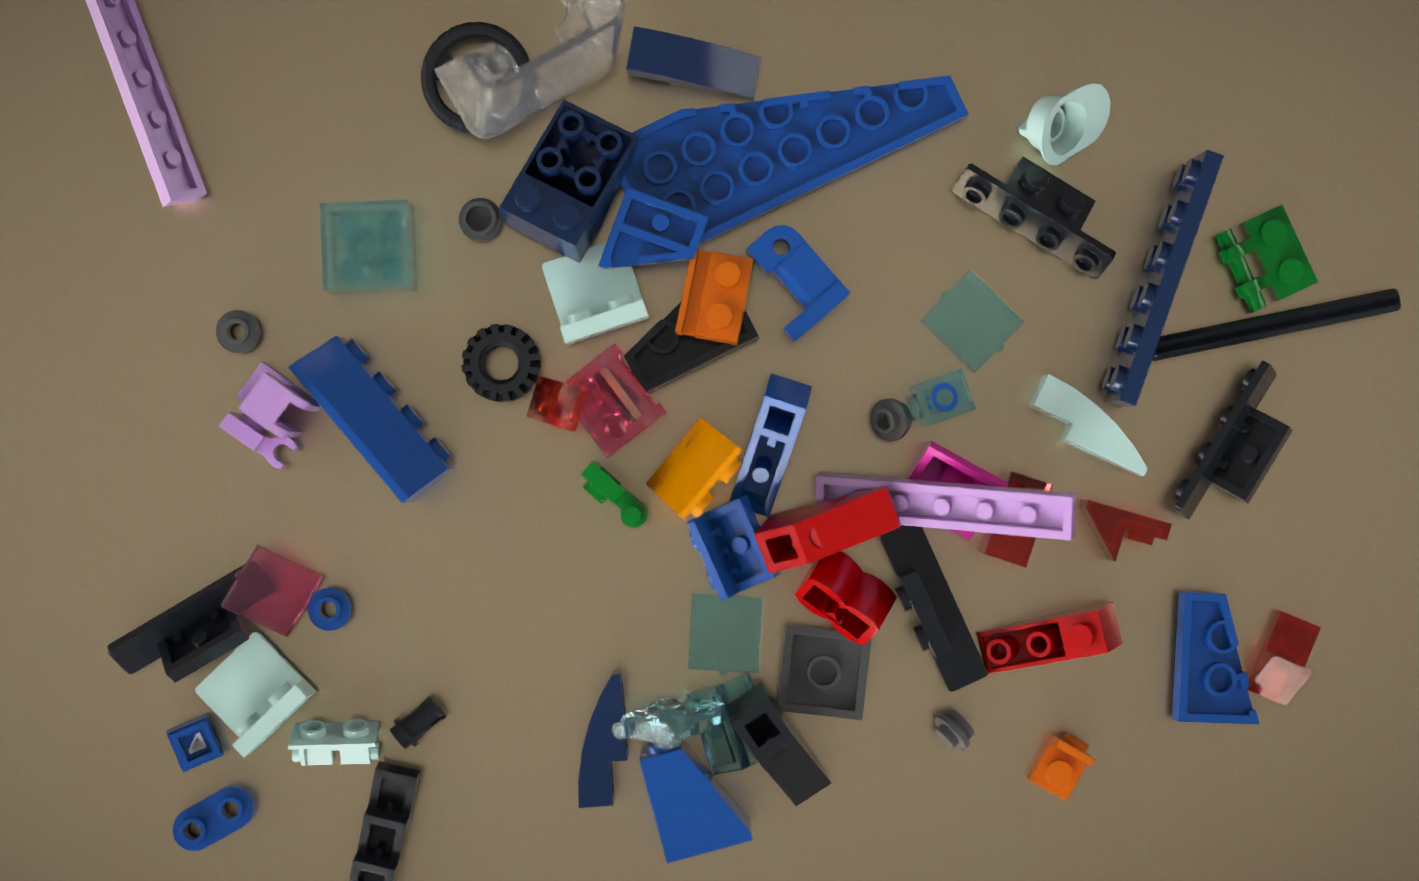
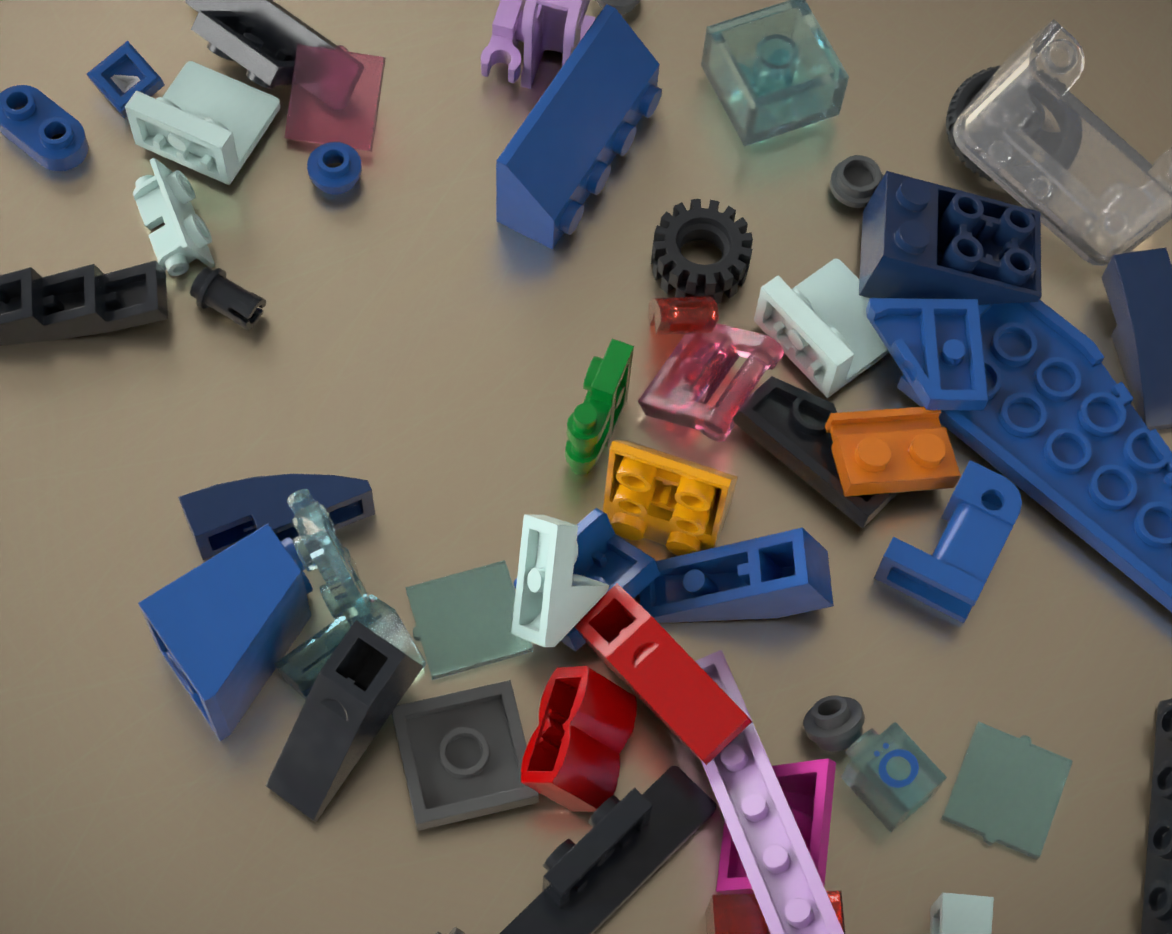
camera: 70 degrees right, 25 degrees down
none -> light aqua slope [511,514,609,647]

